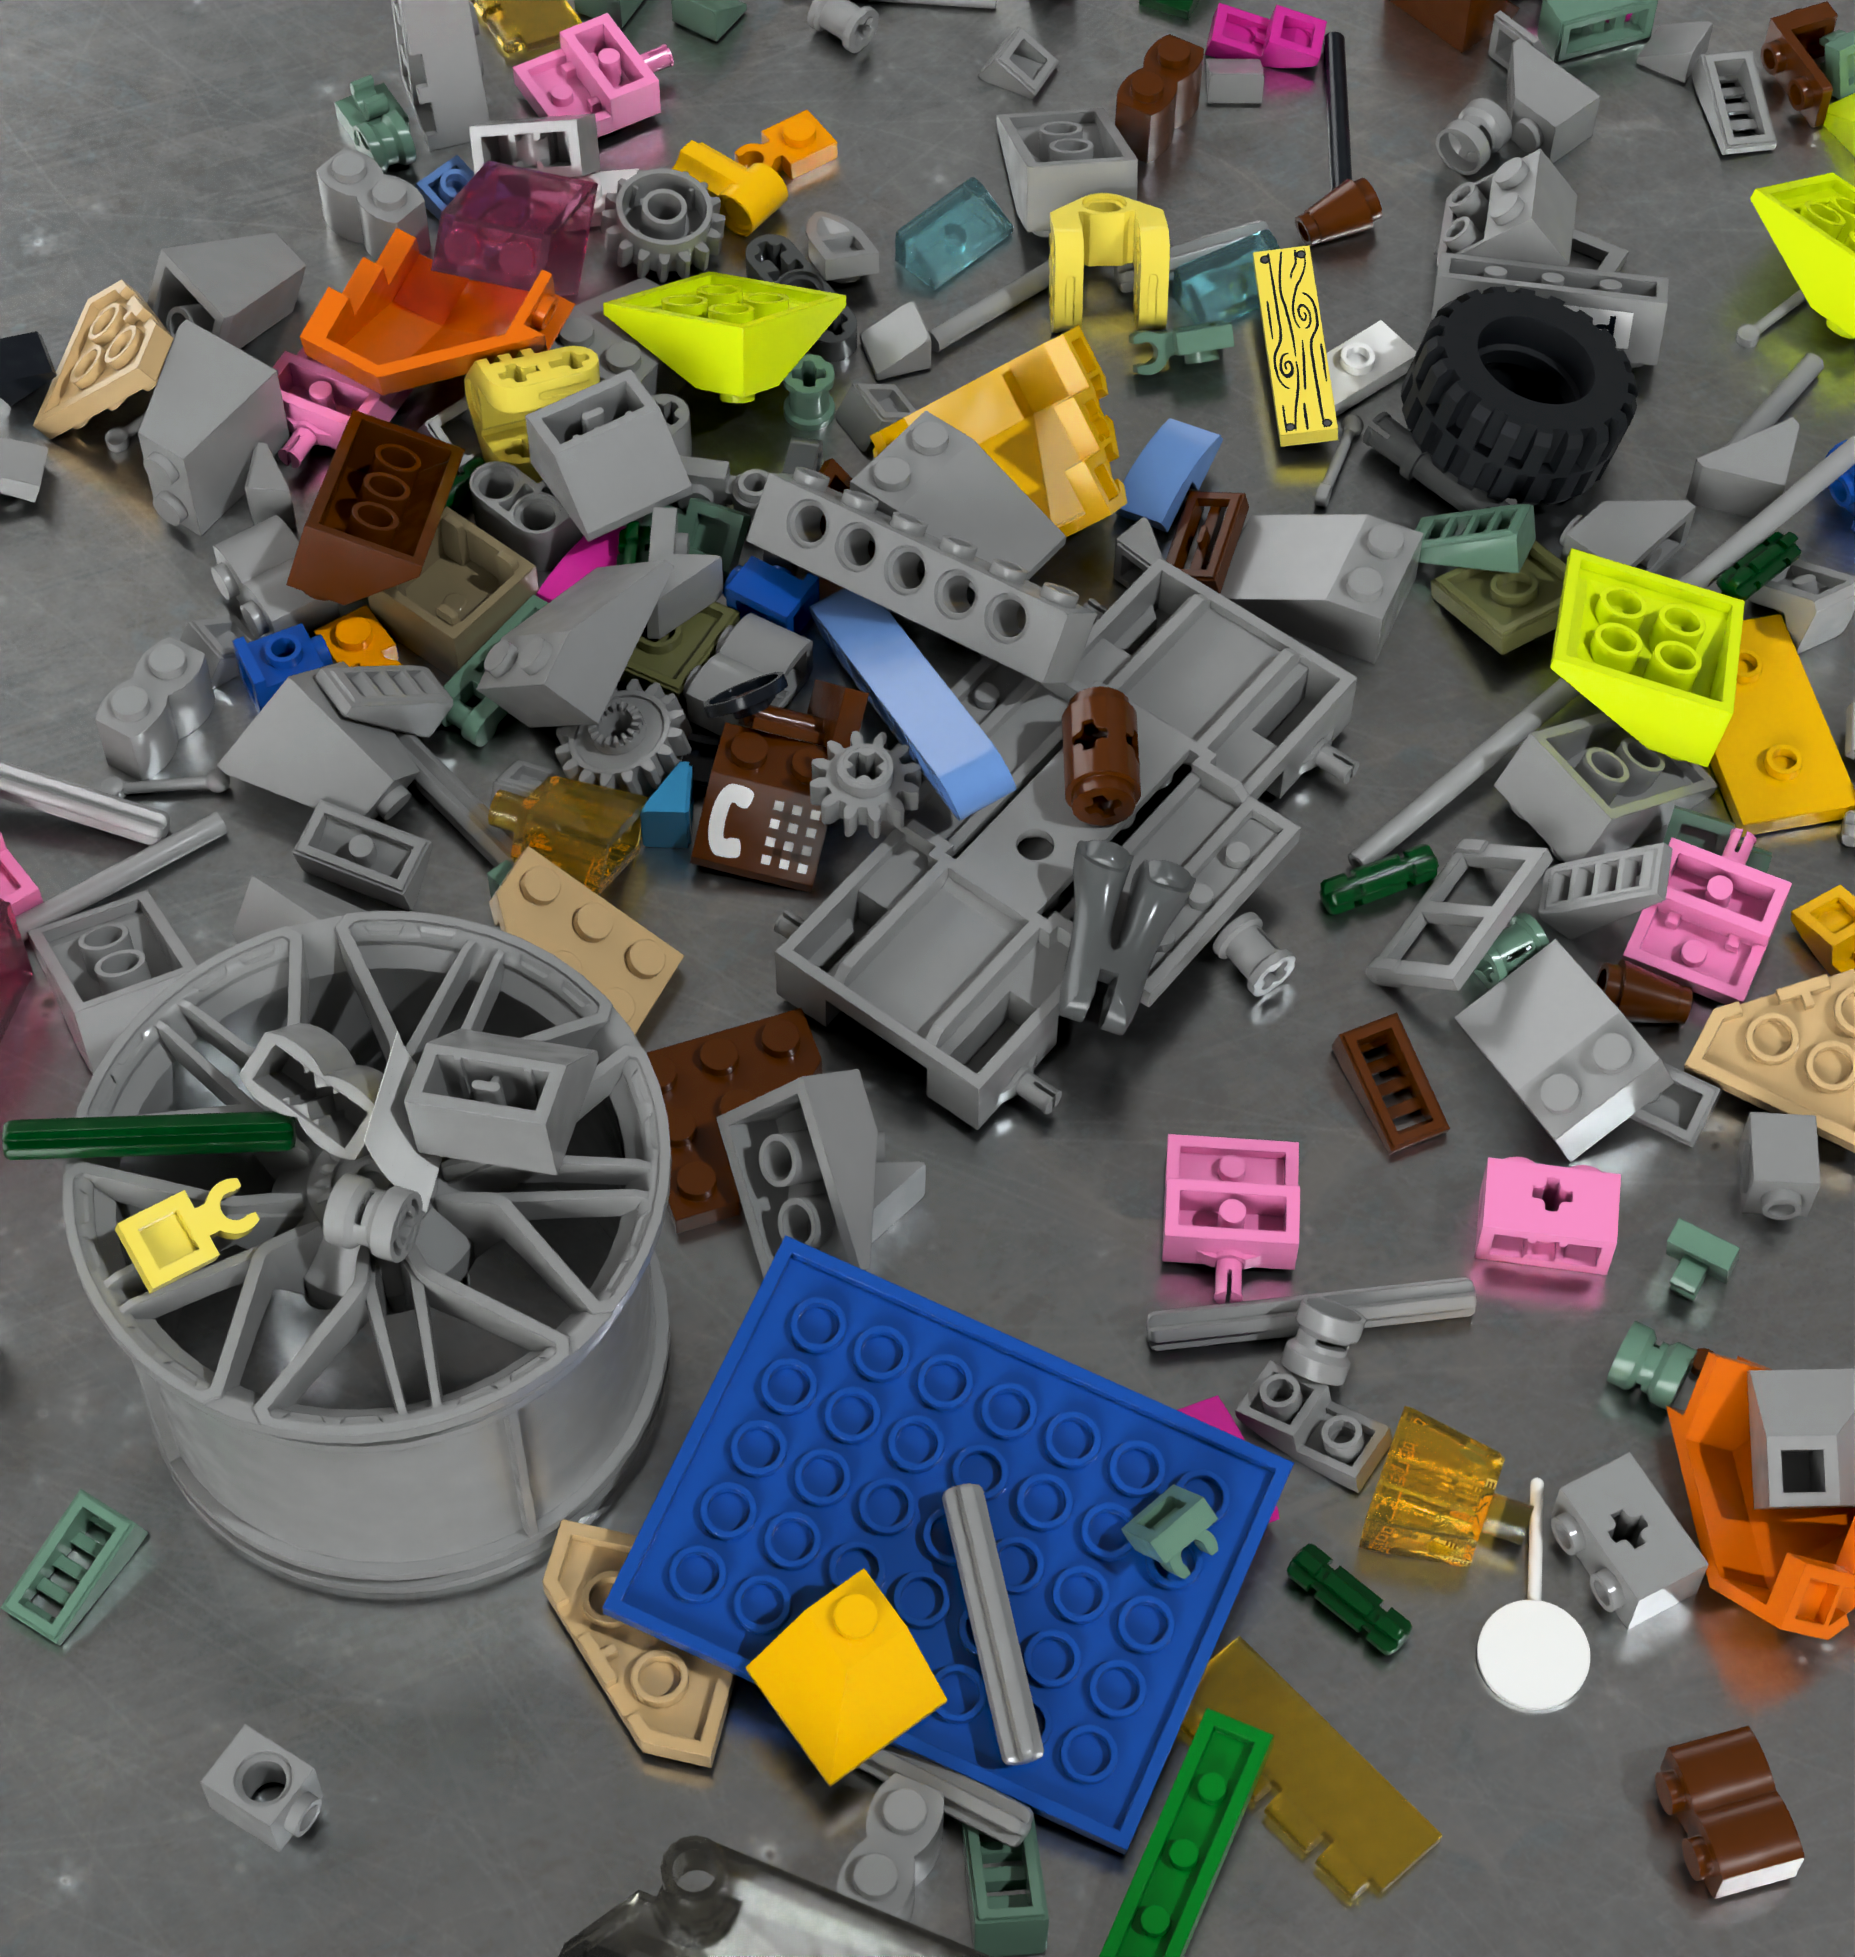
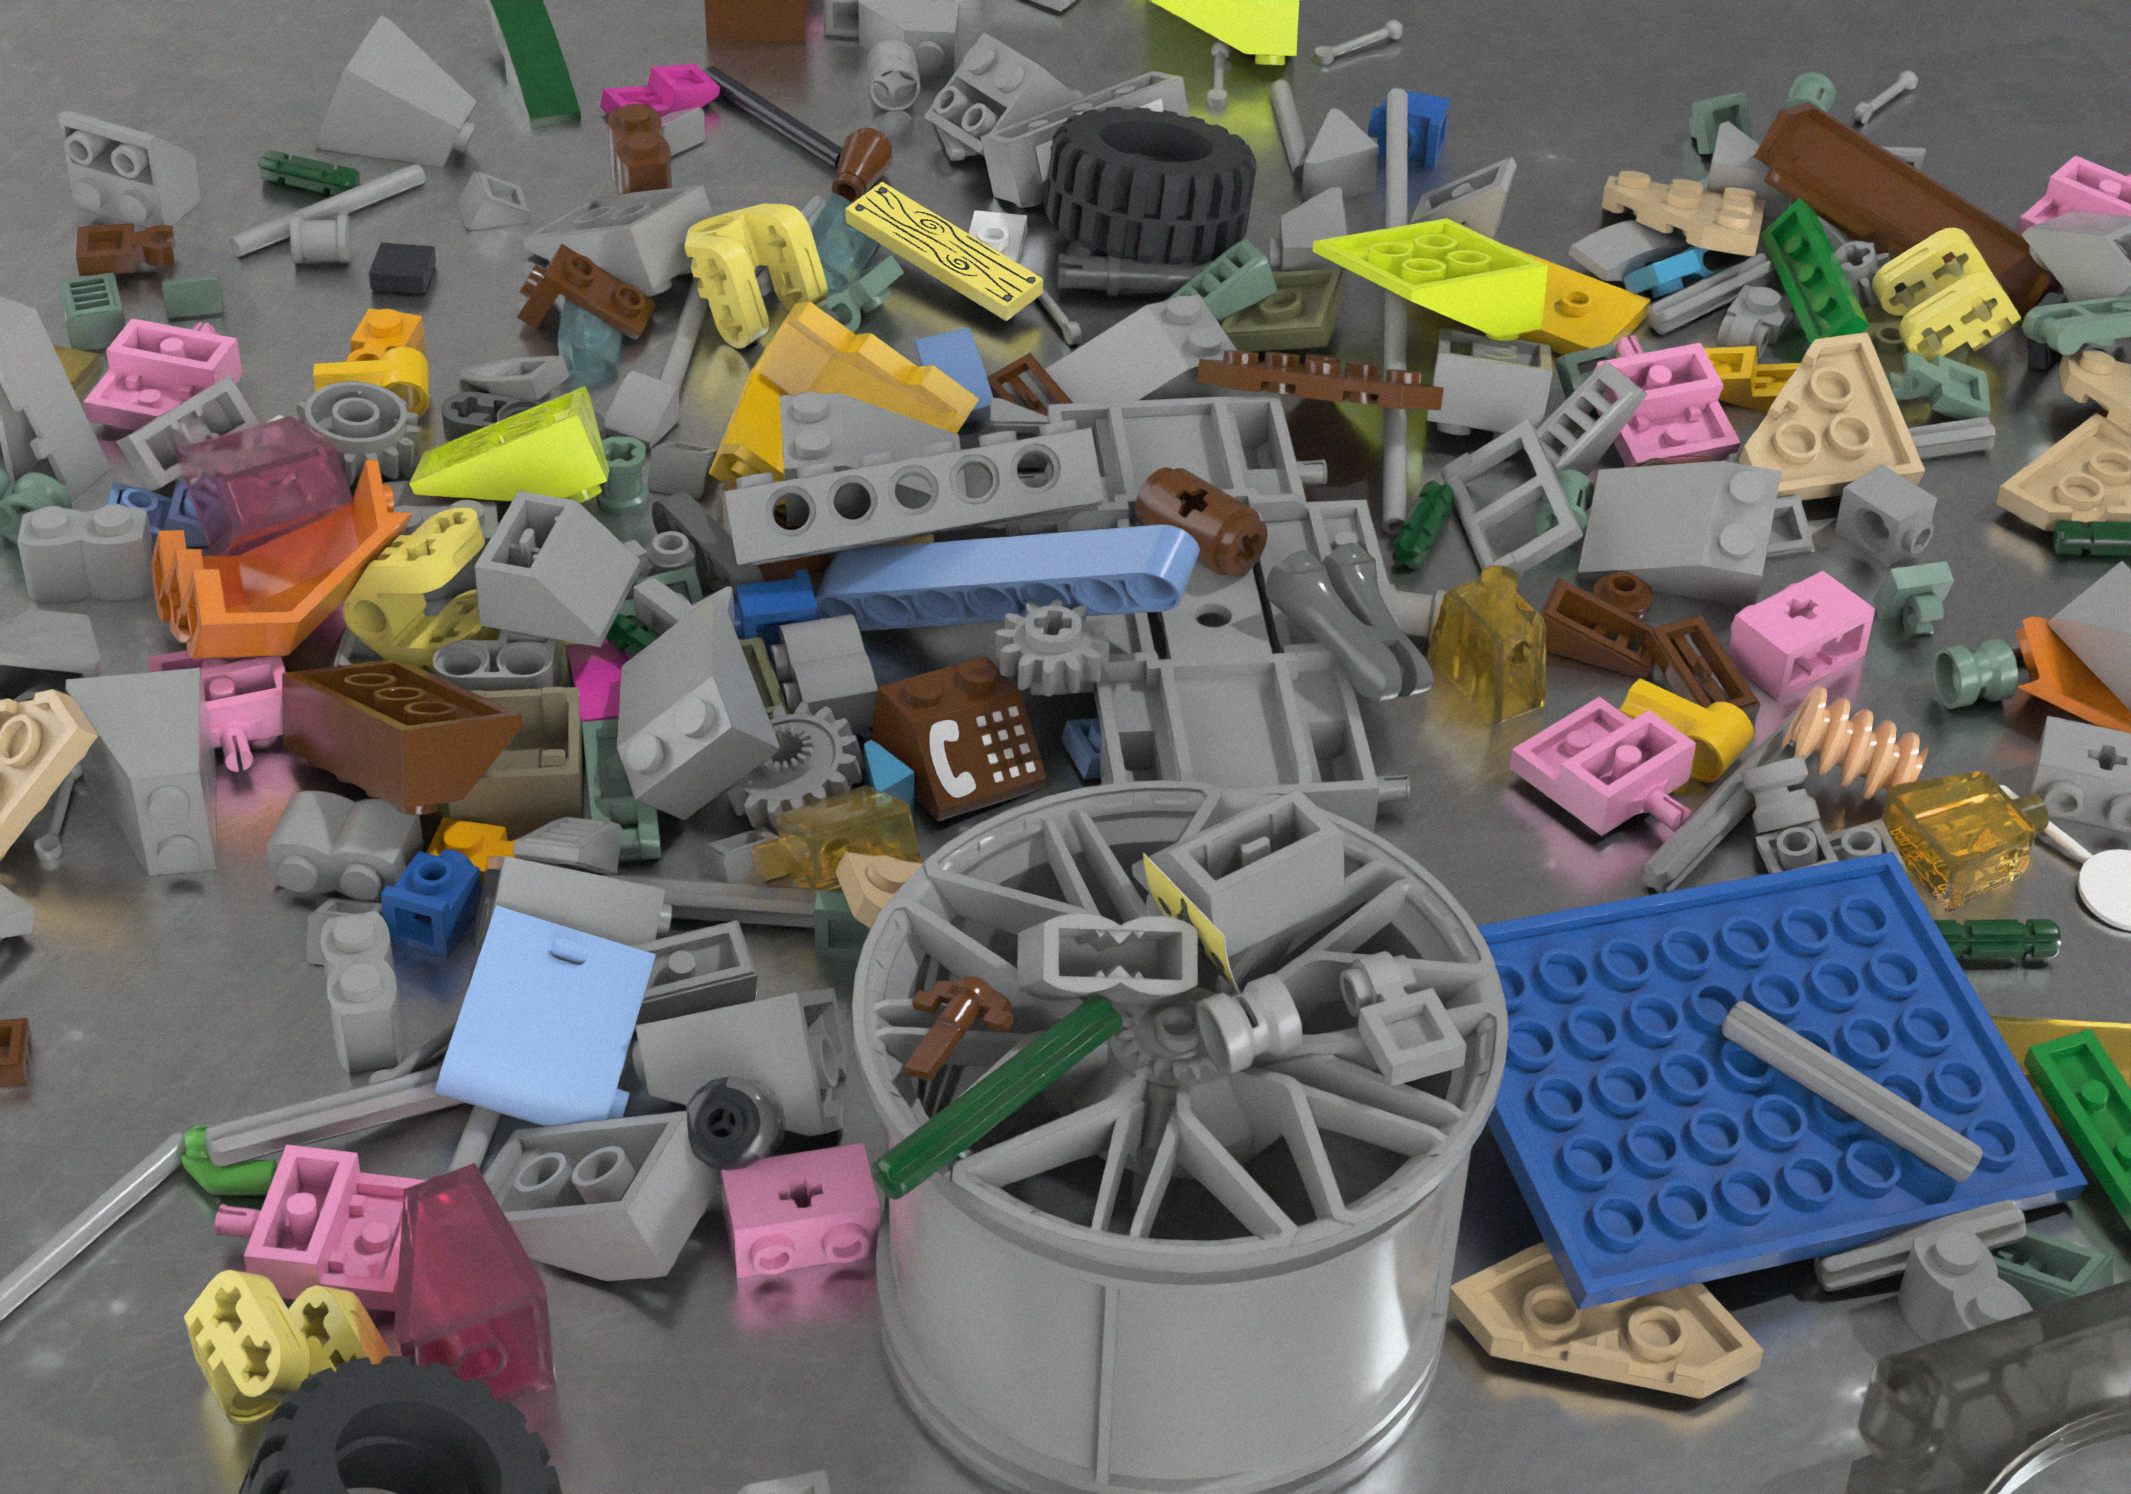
camera: 45 degrees left, 15 degrees down
light yellow plate [115,1178,260,1294] -> none
light grey slope [245,442,296,528] -> none
reddish brown piece [703,672,869,748] -> none
yellow slope [746,1568,947,1787] -> none
sand green tile [1121,1484,1218,1579] -> none
dark green axle [1716,532,1801,601] -> none
none -> black tile [368,242,436,294]
none -> light blue door [434,905,656,1127]
none -> reddish brown bracket [517,244,656,339]
none -> reddish brown piece [904,976,1014,1081]
none -> reddish brown plate [1197,350,1444,410]
none -> light grey plate [1340,951,1467,1087]
none -> clear yellow torso [1427,565,1547,725]
none -> reddish brown plate [1592,572,1653,621]
none -> yellow piece [1619,678,1754,783]
none -> reddish brown tile [1644,615,1761,720]
none -> light nougat piece [1782,685,1929,812]

